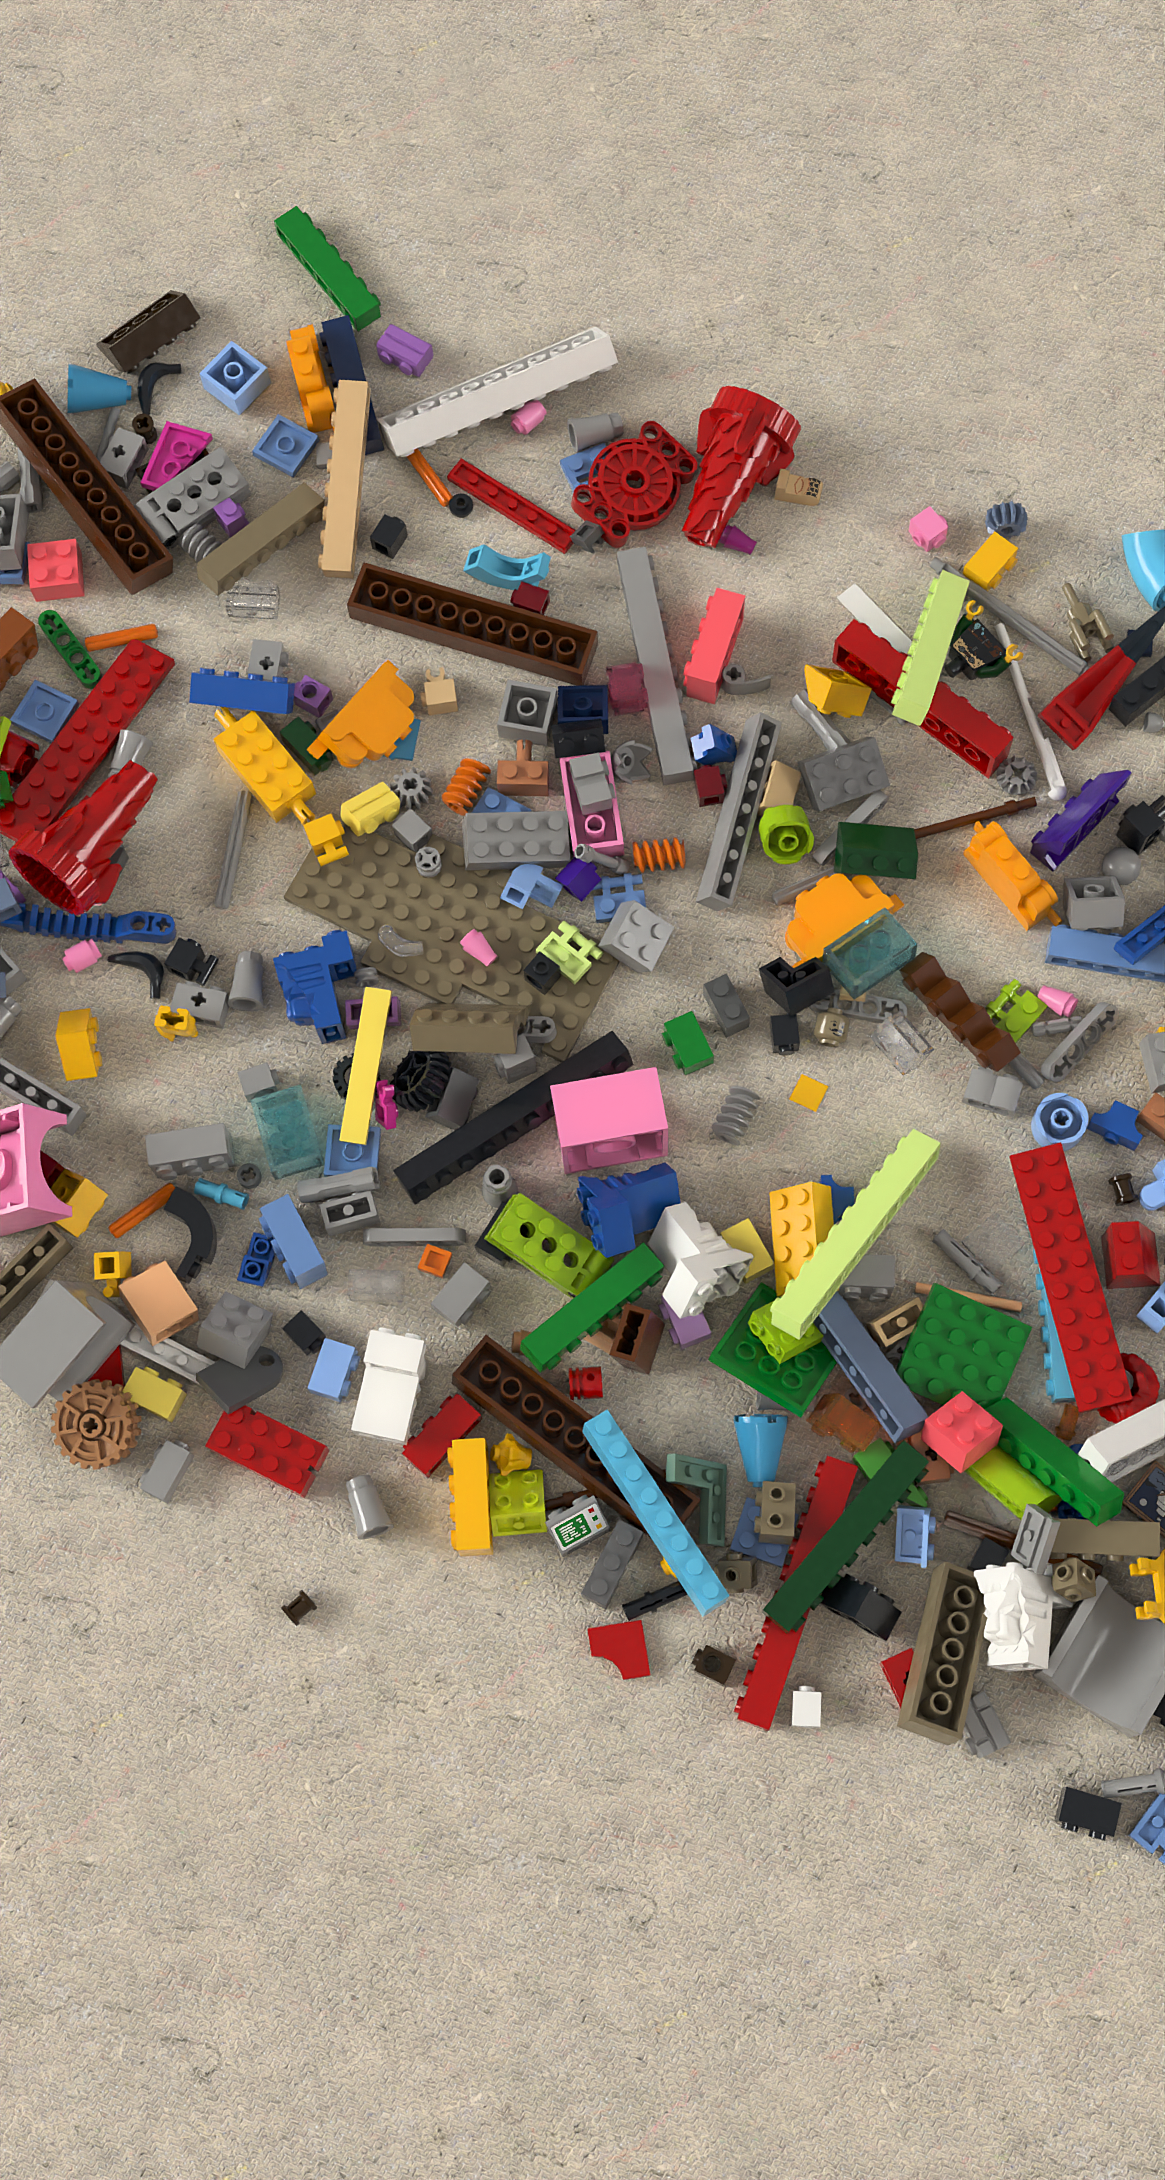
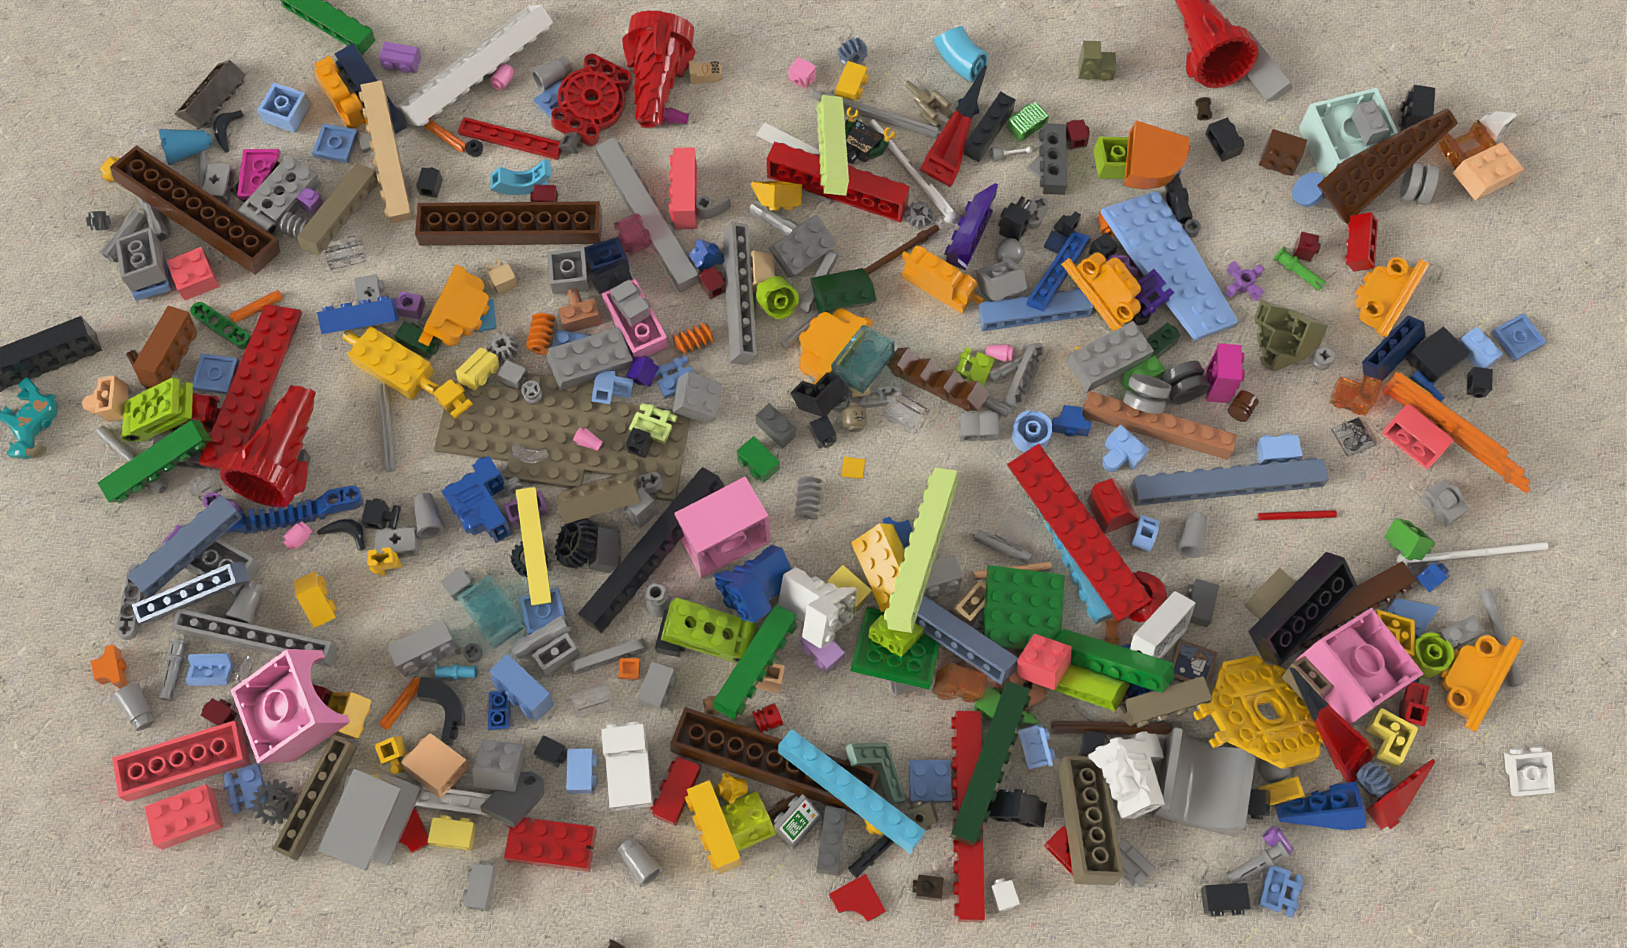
camera: 25 degrees left, 5 degrees down
medium nougat piece [51,1379,142,1470] -> none
light grey plant [107,730,153,779] -> none
dark brown bush [132,414,158,444] -> none
dark pink plate [375,1080,398,1130] -> none
light grey bar [574,844,630,875] -> none
reddish brown brick [609,1303,665,1375] -> none
light grey piece [611,739,653,785] -> none
dark azure cone [733,1414,788,1487] -> none
dark tan brick [754,1481,796,1545] -> none
light grey plate [1011,1504,1061,1574] -> none
dark tan brick [1051,1557,1096,1603] -> none
dark brown bush [1108,1173,1139,1206] -> none

